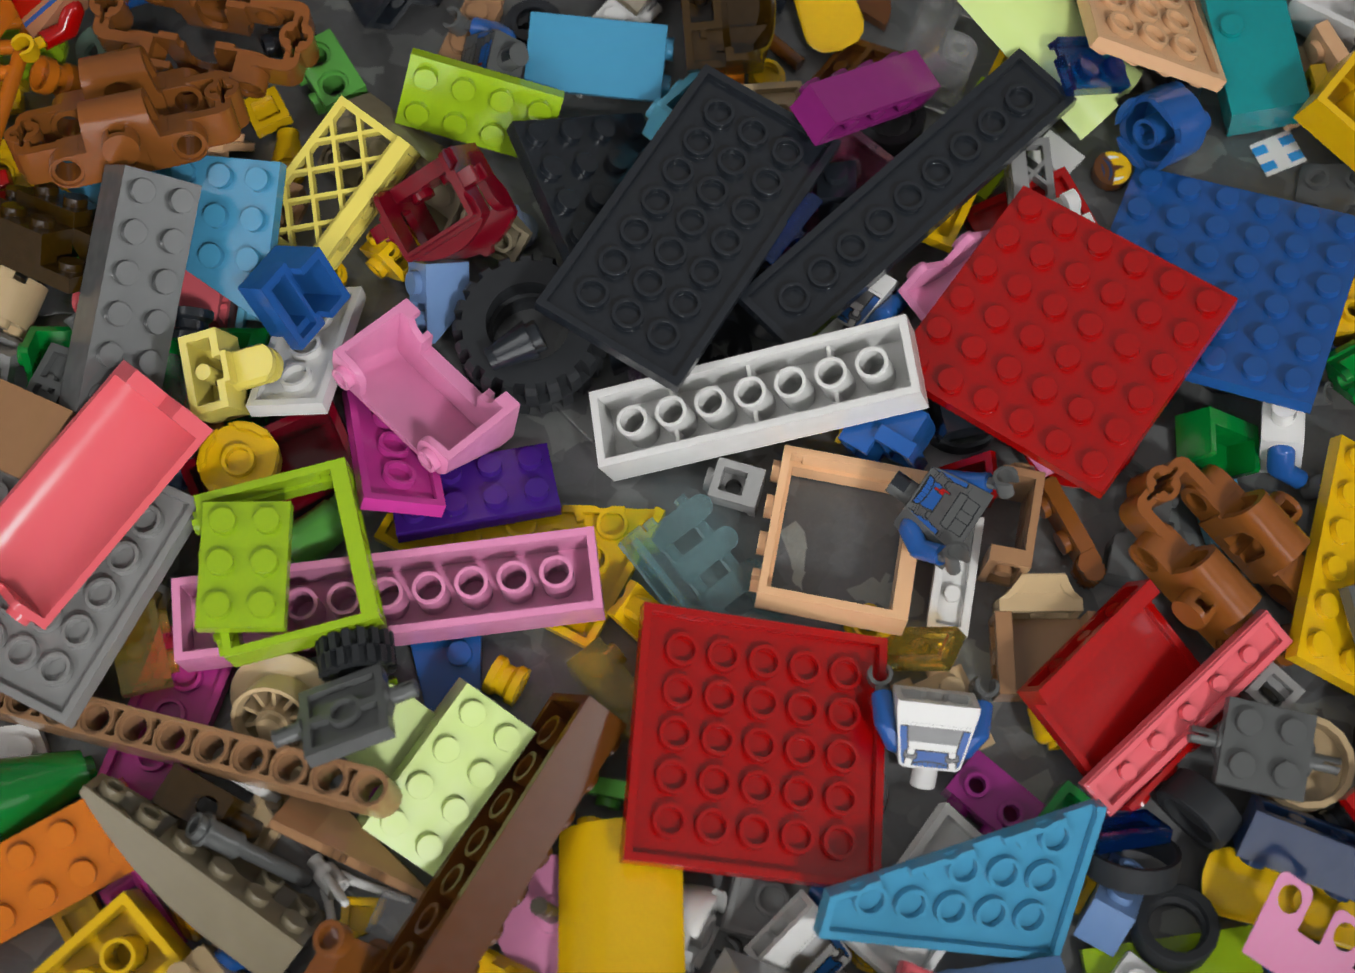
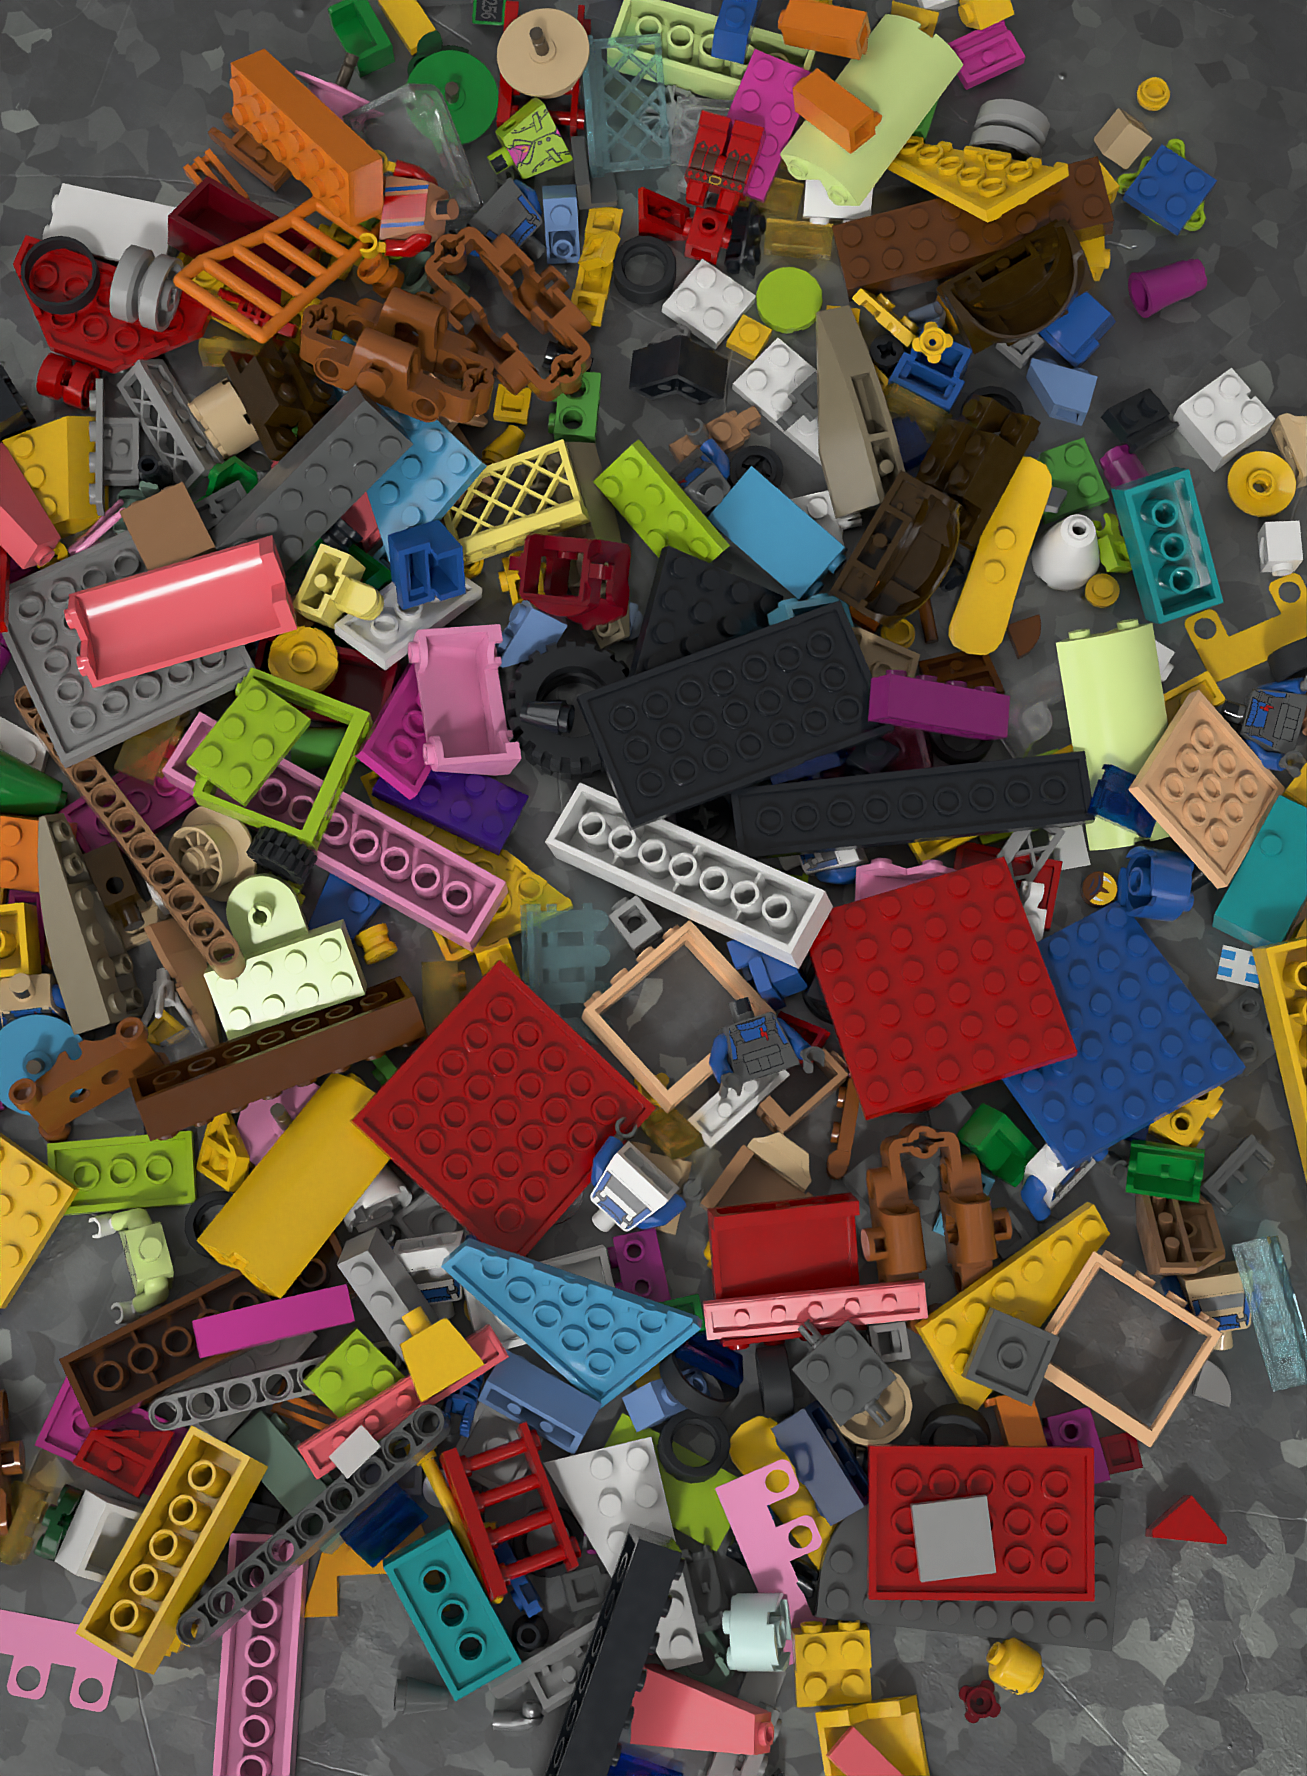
camera: 35 degrees right, 5 degrees up
dark grey pin [185,812,312,888] -> none
dark grey plate [271,663,420,768] -> none

